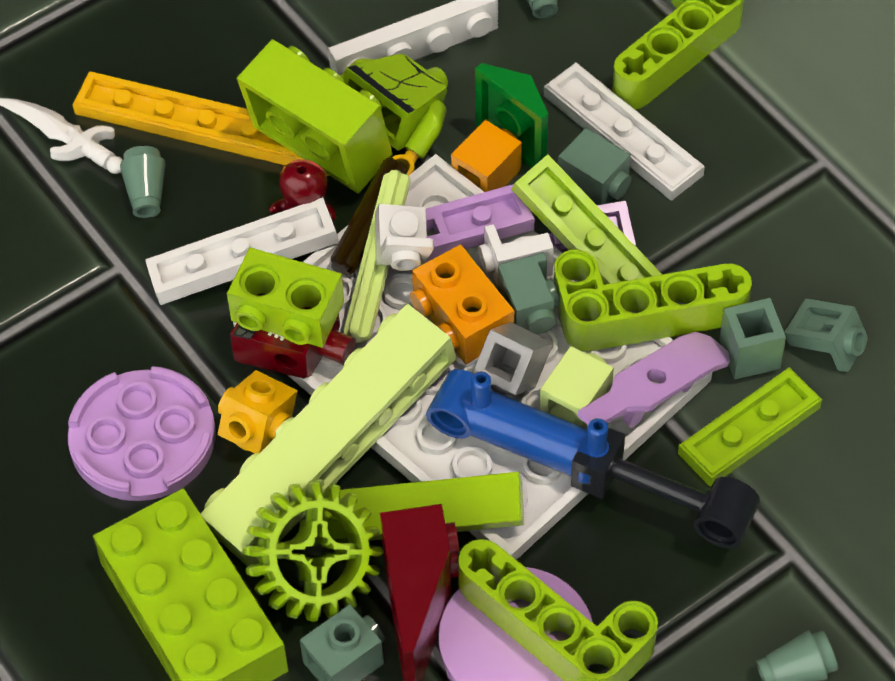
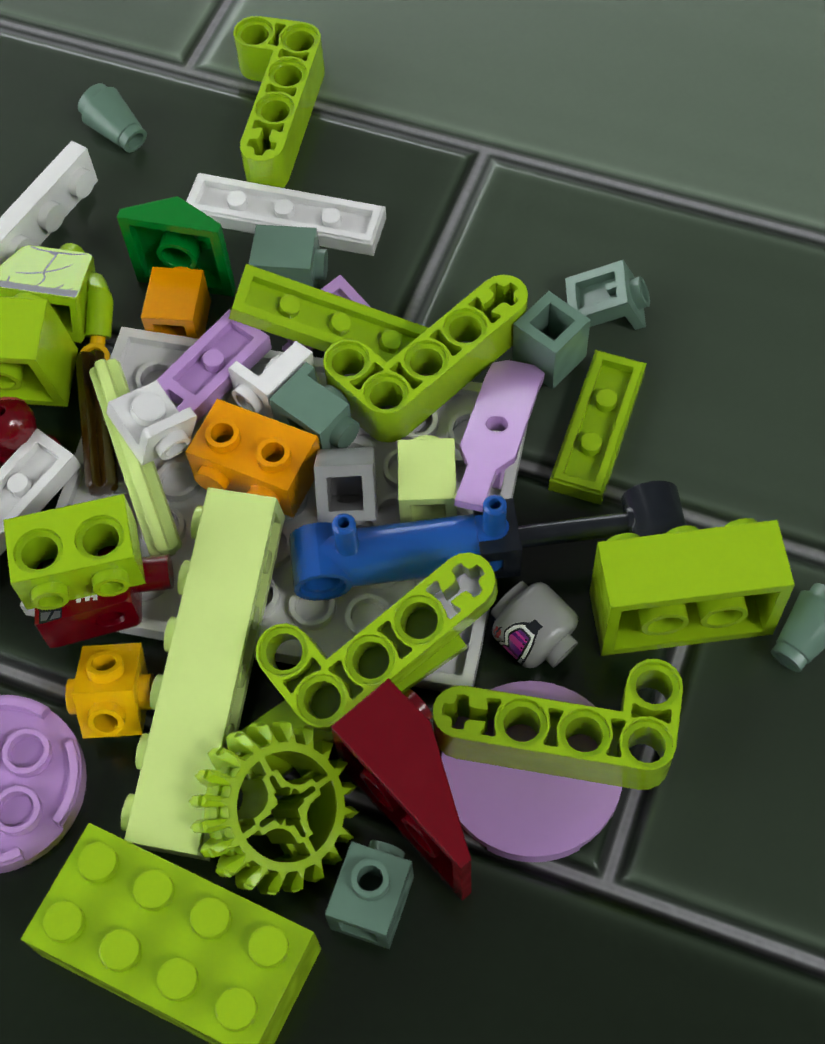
camera: 30 degrees left, 5 degrees up
none -> lime beam [256,552,498,732]
none -> light grey head [491,581,578,668]
none -> lime brick [589,518,795,656]

